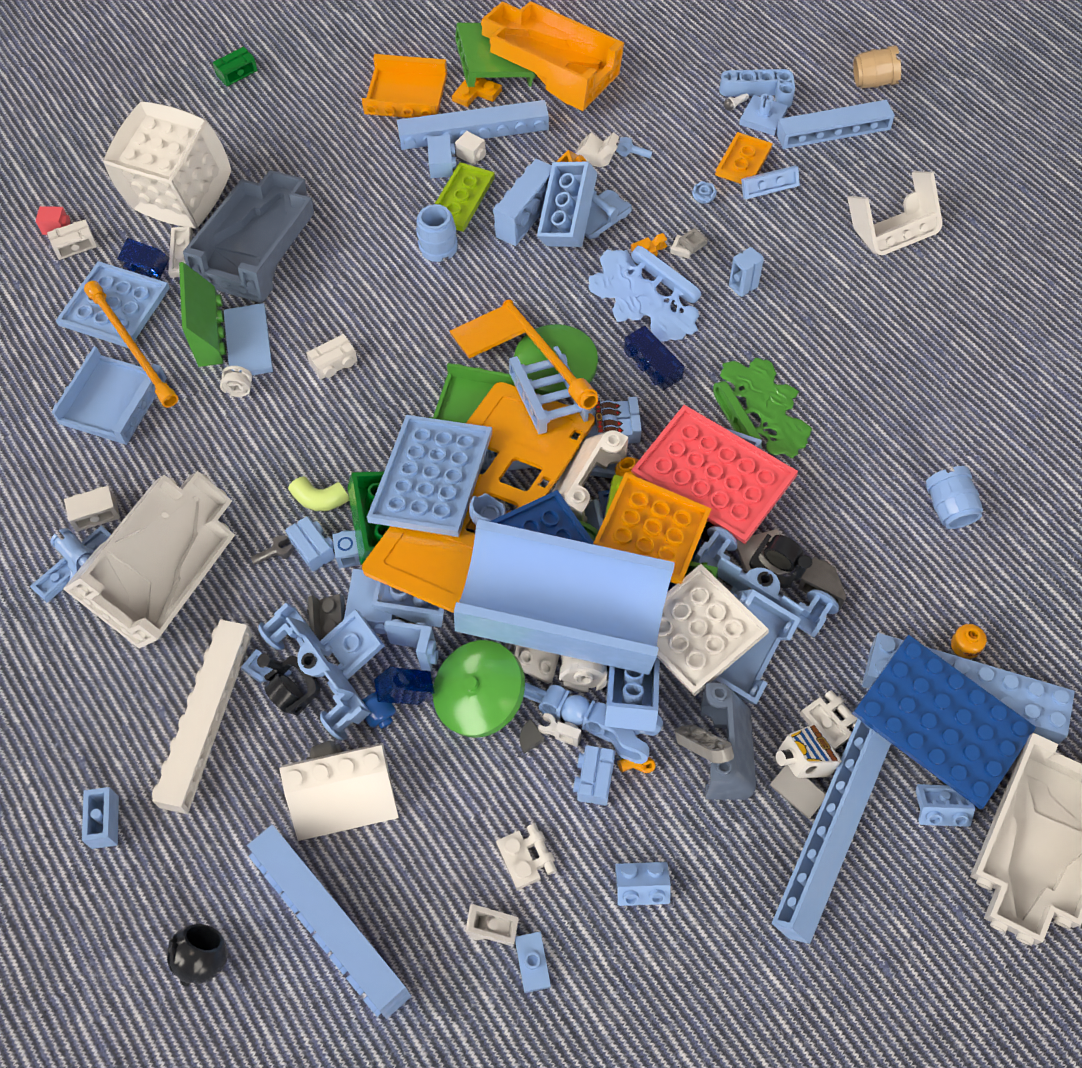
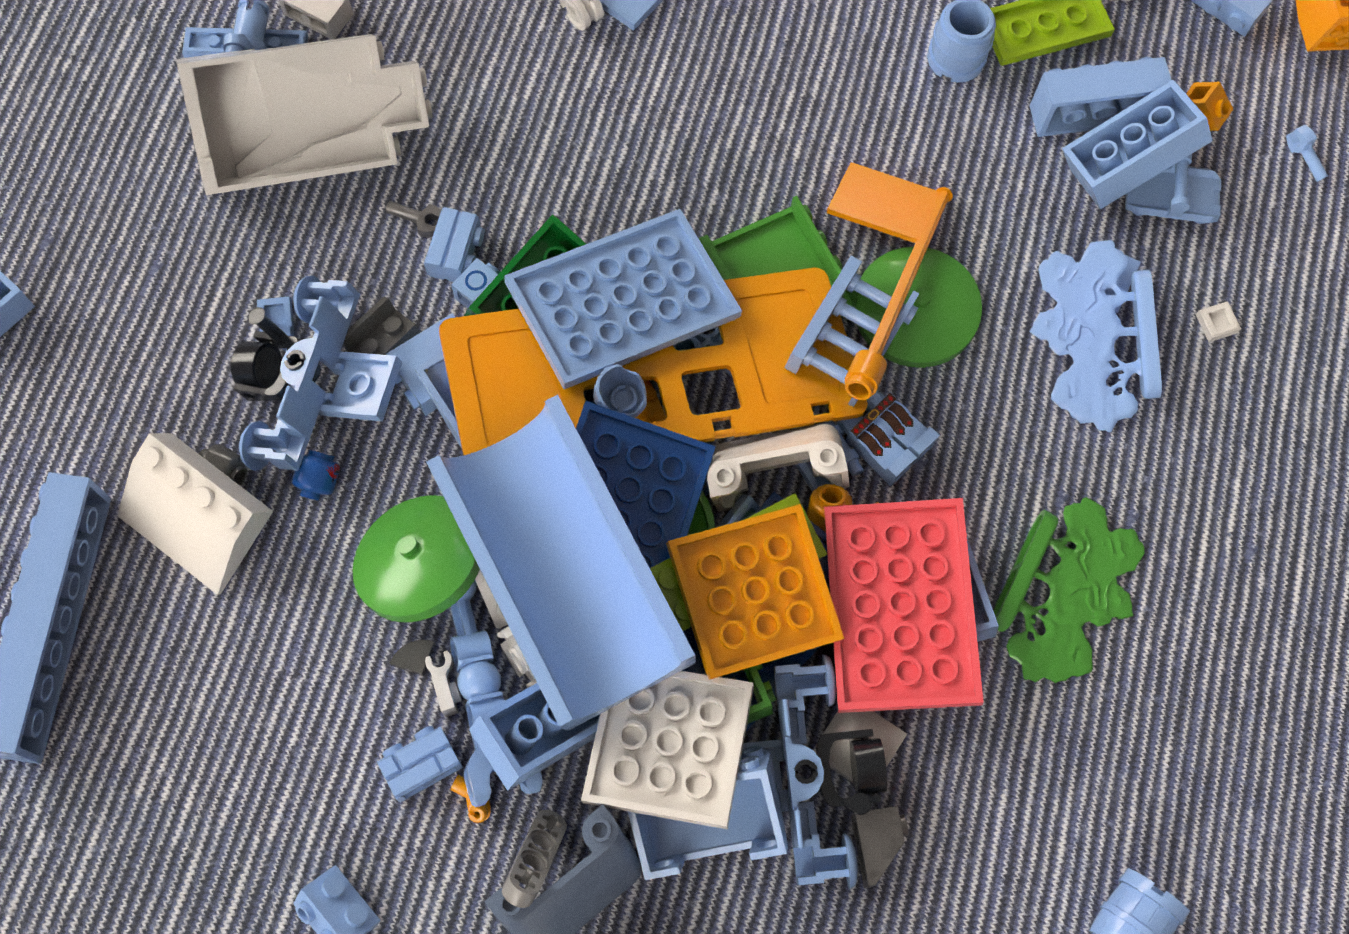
camera: 45 degrees right, 10 degrees up
white brick [152,620,252,814] -> none
yellowish green cylinder [288,476,350,511] -> none
white brick [306,334,358,380] -> none
clear blue brick [374,667,435,705] -> none
light blue bracket [384,619,438,672] -> none
white slope [465,904,518,945] -> none
white plate [496,823,557,890] -> none
light blue plate [515,931,551,993] -> none
white brick [575,132,619,167] -> none
clear blue brick [624,325,684,391] -> none
light orange plate [631,233,667,256] -> none
light grey tile [679,228,708,254] -> none
light blue plate [692,181,717,204] -> none
light blue brick [729,247,764,297] -> none

